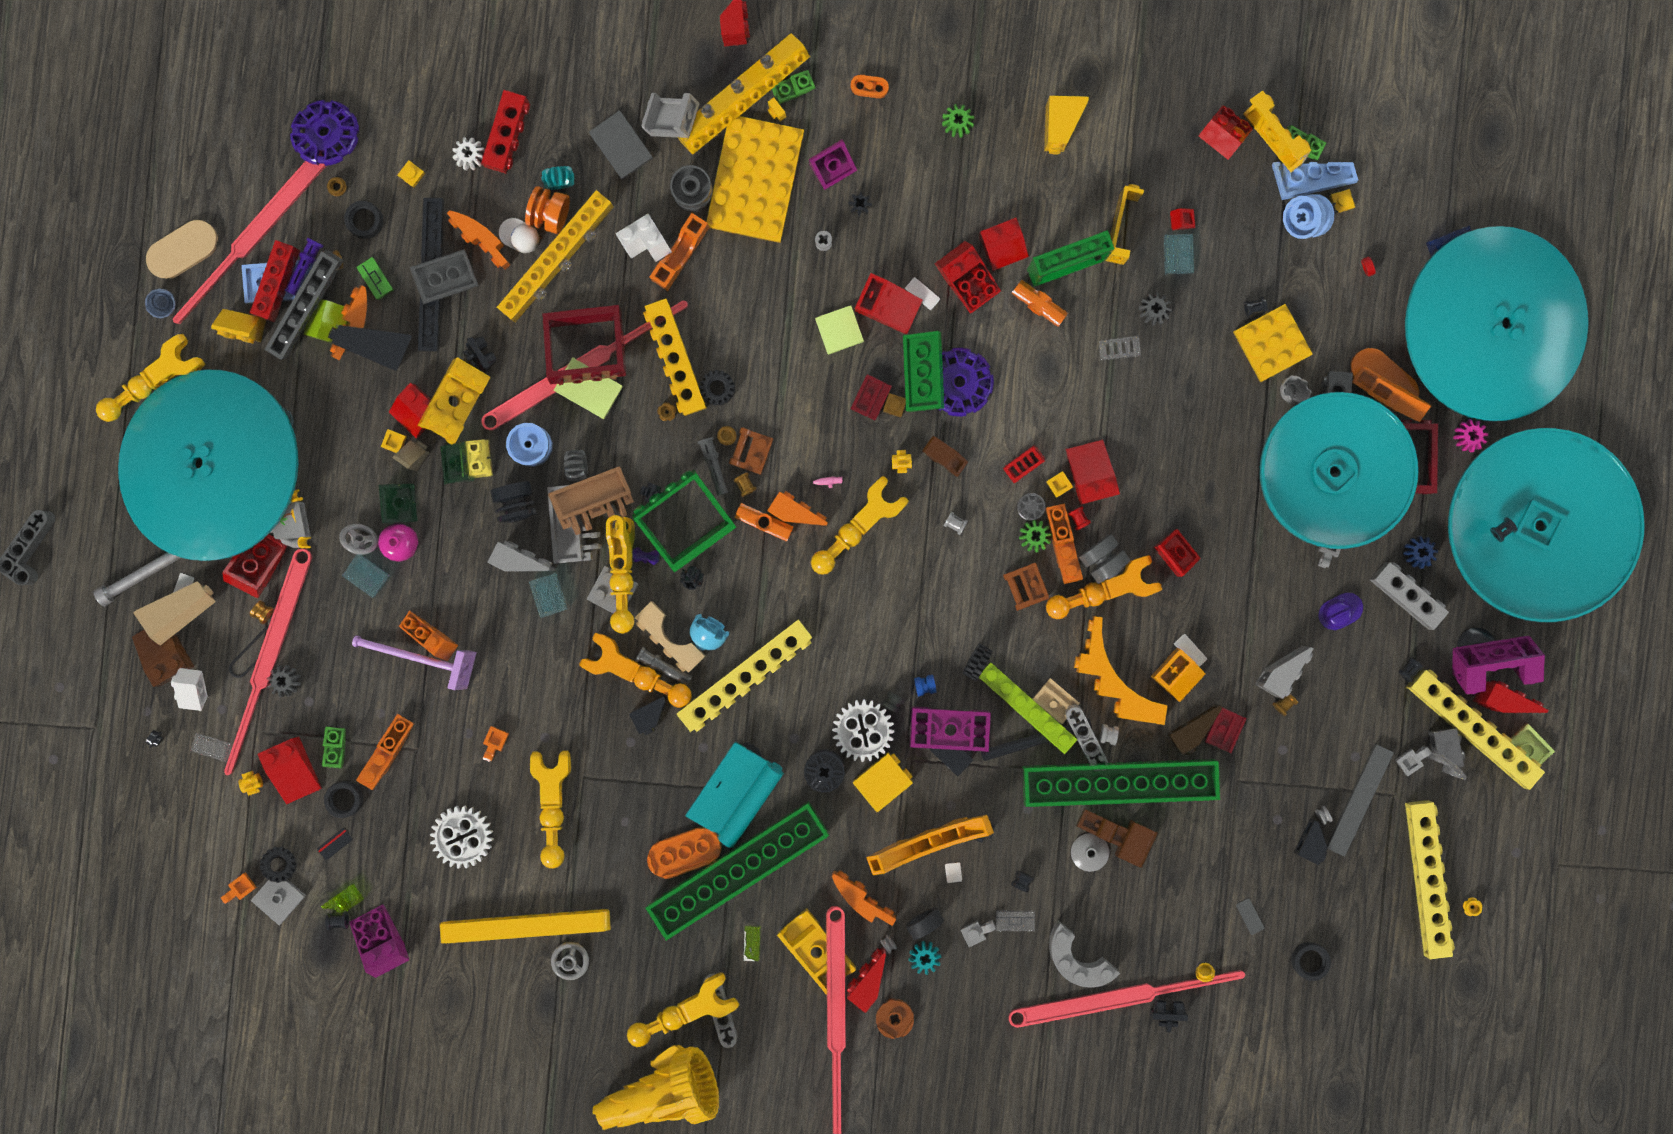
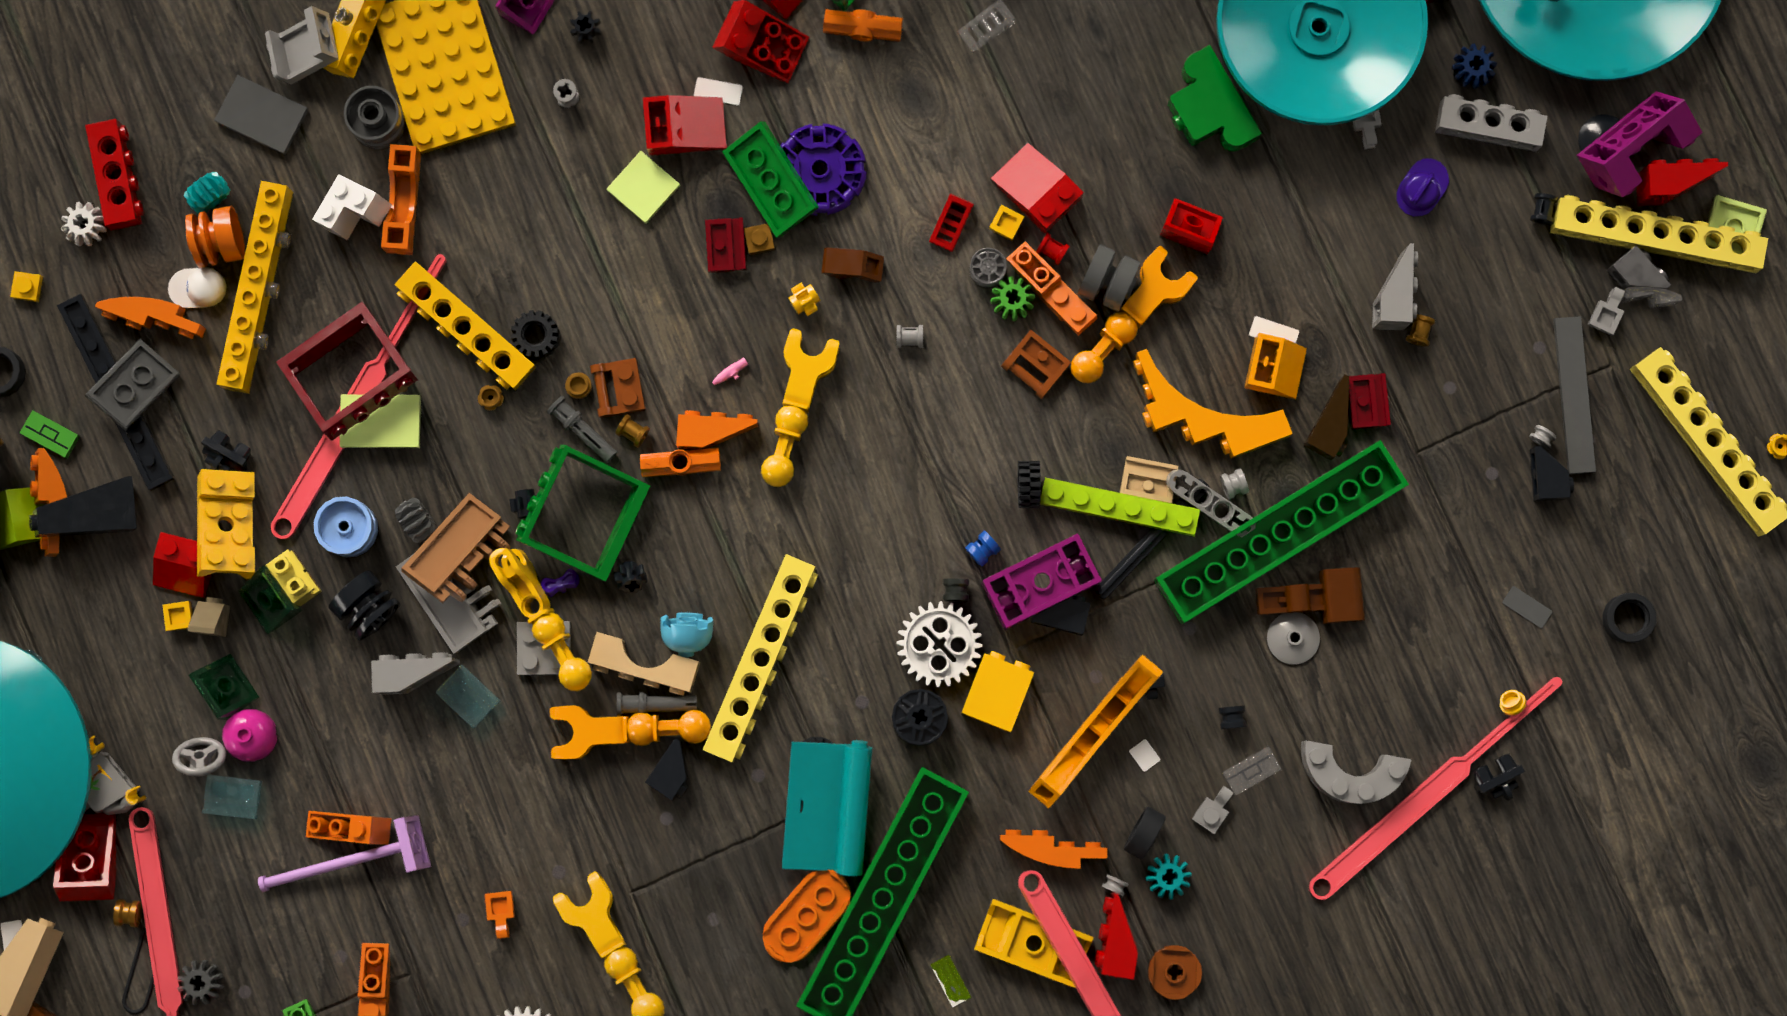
camera: 30 degrees left, 5 degrees down
none -> green brick [1168,45,1262,152]

